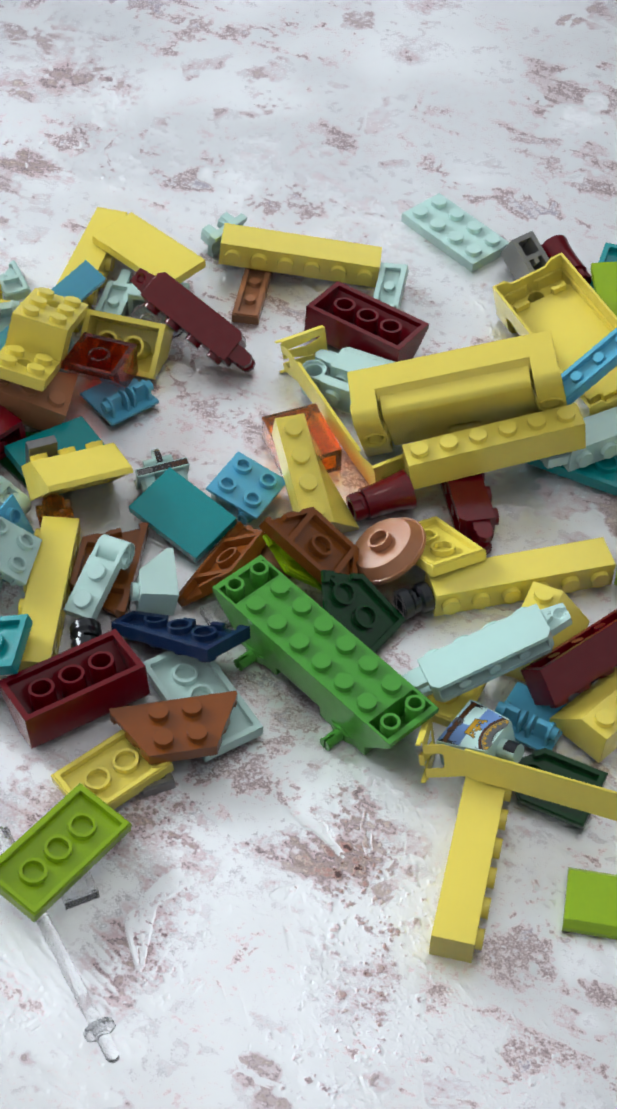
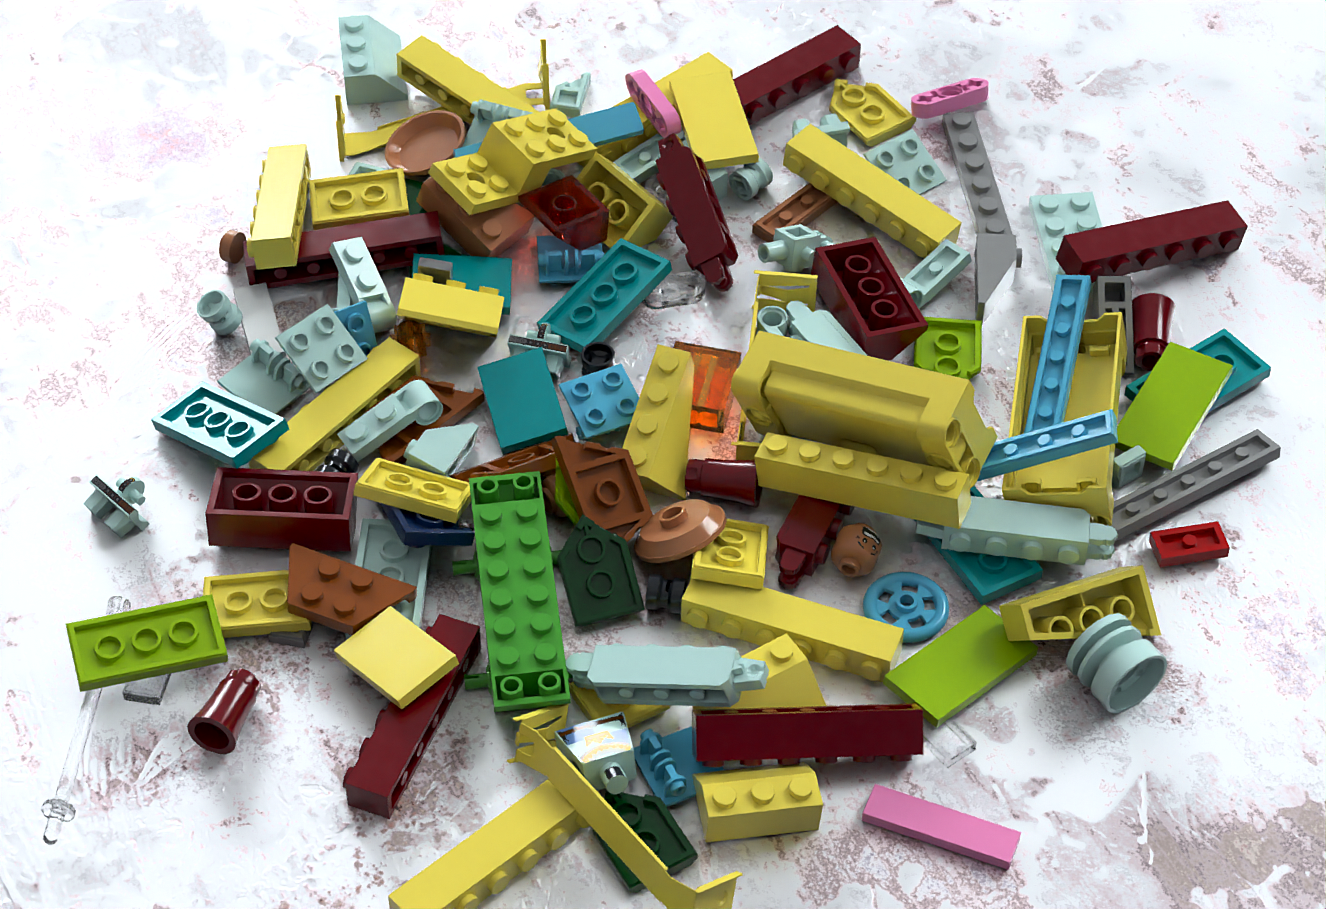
camera: 35 degrees right, 0 degrees up
none -> dark red plant [187,668,261,754]
none -> light yellow tile [334,606,459,709]
none -> dark red brick [343,614,481,819]
none -> light yellow tile [353,458,471,524]
none -> teal plate [537,238,673,352]
none -> black wheel [581,342,615,376]
none -> bright pink beam [625,69,681,138]
none -> clear plate [642,272,706,309]
none -> light aqua wheel [729,158,773,200]
none -> dark red brick [733,25,861,125]
none -> light aqua piece [758,224,836,272]
none -> light yellow tile [829,79,916,147]
none -> nougat head [831,523,882,577]
none -> light aqua hinge [863,129,947,195]
none -> medium azure plate [863,572,949,643]
none -> bright pink beam [911,78,989,119]
none -> lime tile [914,317,982,380]
none -> light grey plate [942,111,1013,235]
none -> light grey slope [974,233,1022,325]
none -> medium azure tile [1024,275,1092,433]
none -> dark red brick [1056,200,1248,283]

